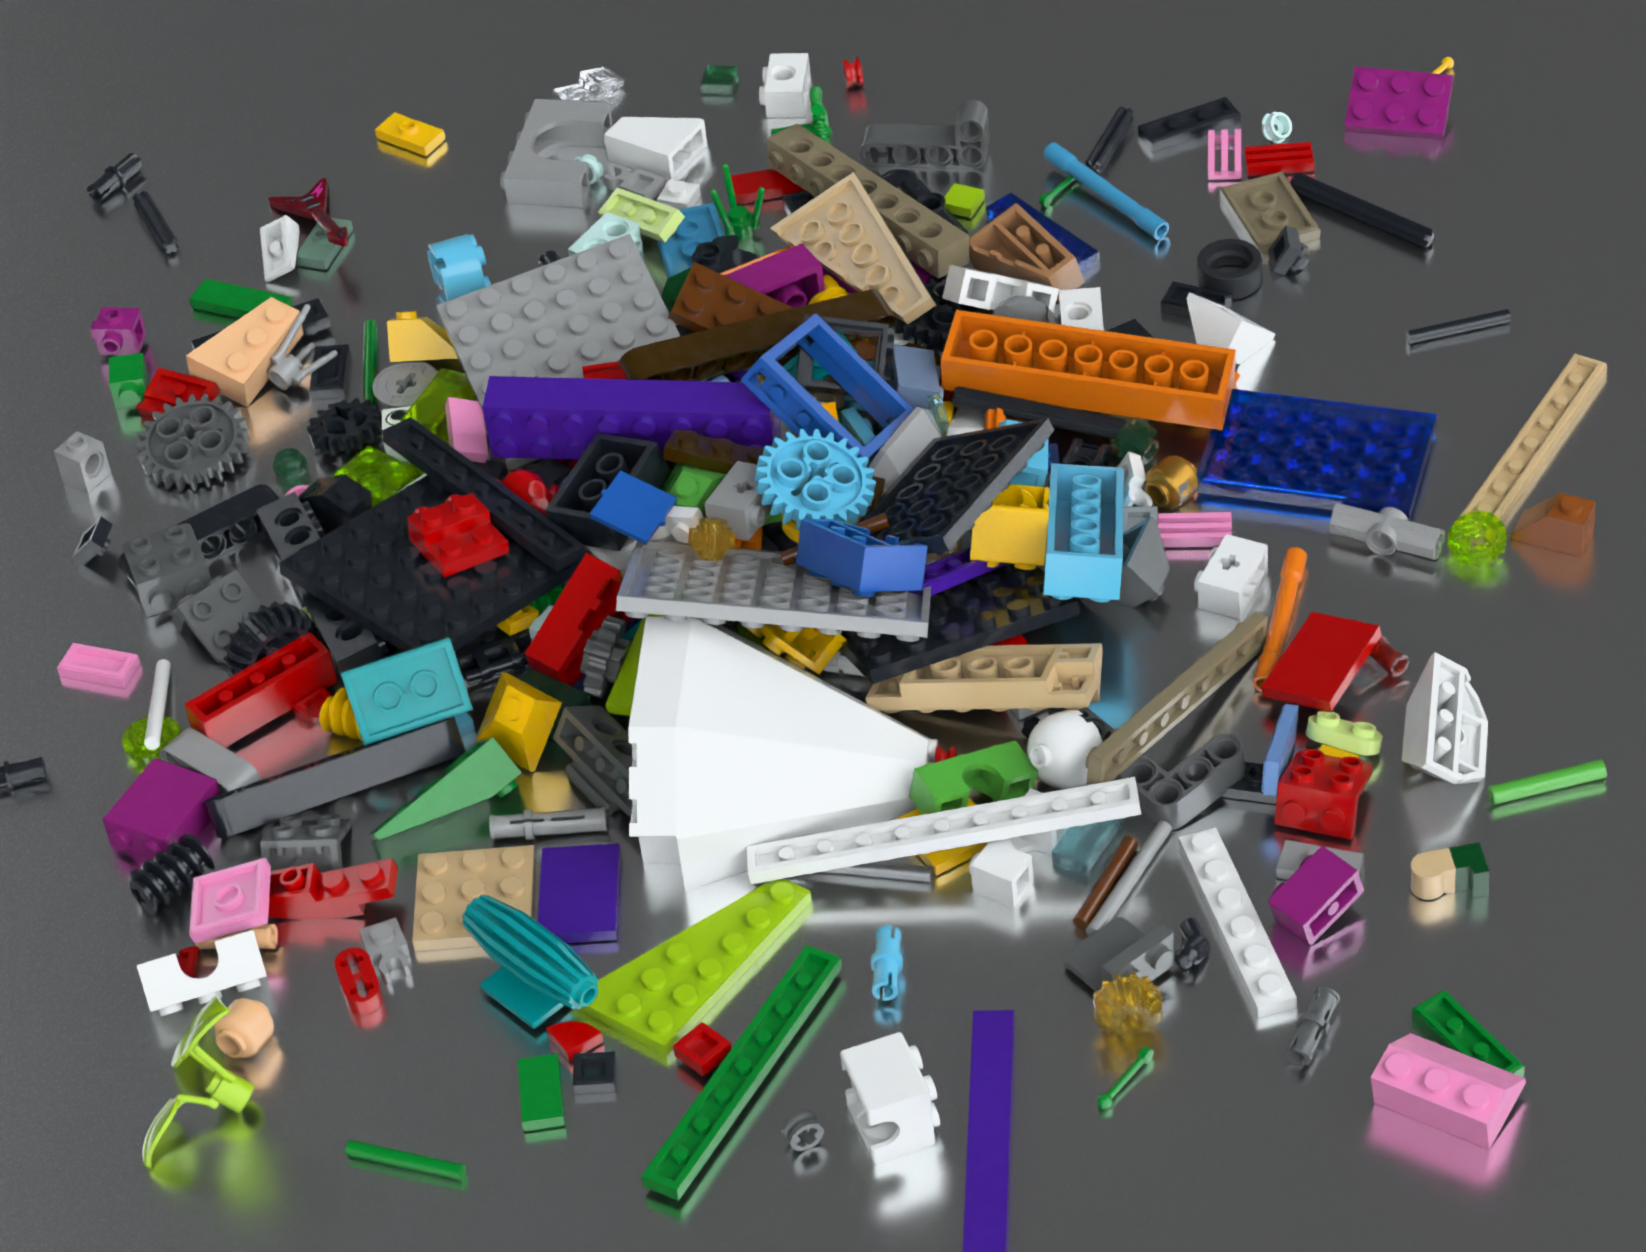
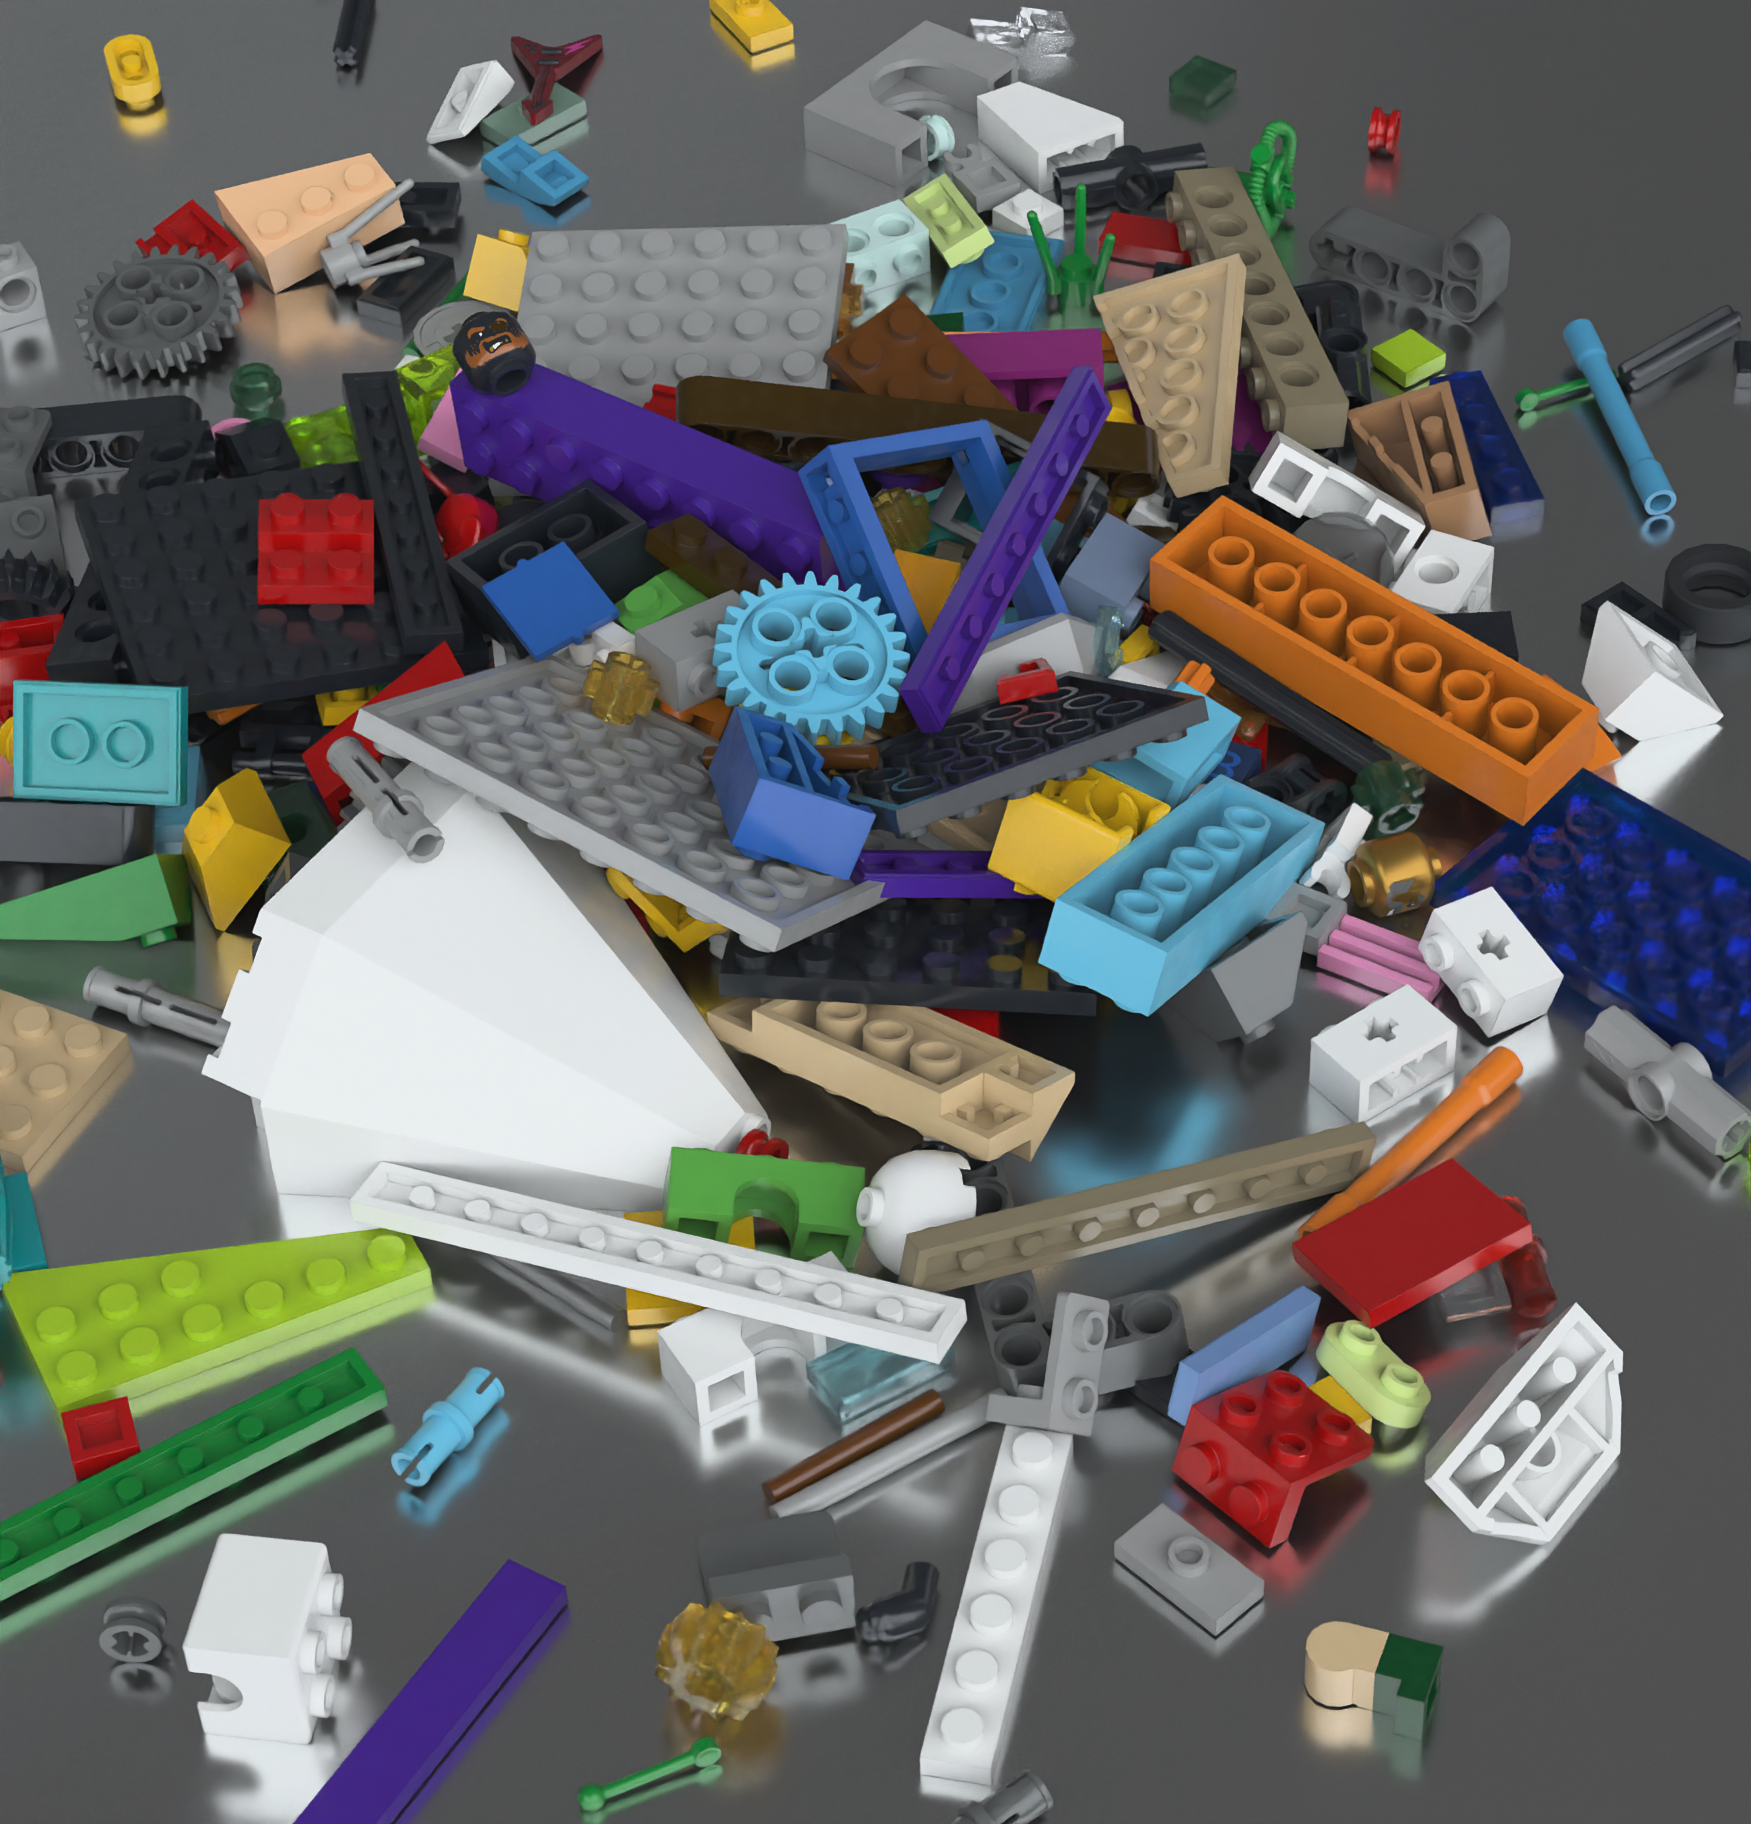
camera: 25 degrees right, 0 degrees up
magenta brick [91,307,147,356] -> none
green brick [109,353,150,409] -> none
green tile [189,279,294,318] -> none
black gear [307,398,382,456] -> none
medium azure brick [428,234,491,303] -> none
dark purple tile [537,843,621,943] -> none
black plate [692,235,760,273] -> none
white brick [759,53,811,118] -> none
magenta brick [1268,845,1365,946] -> none
bright green piece [1488,759,1607,805] -> none
none -> yellow plate [104,34,162,105]
none -> light grey pin [326,736,445,863]
none -> black head [452,311,536,396]
none -> dark azure slope [480,135,590,206]
none -> dark purple tile [899,366,1112,733]
none -> light grey bracket [985,1291,1110,1437]
none -> red tile [996,657,1058,705]
none -> black piece [1053,143,1208,213]
none -> white brick [1418,887,1564,1038]

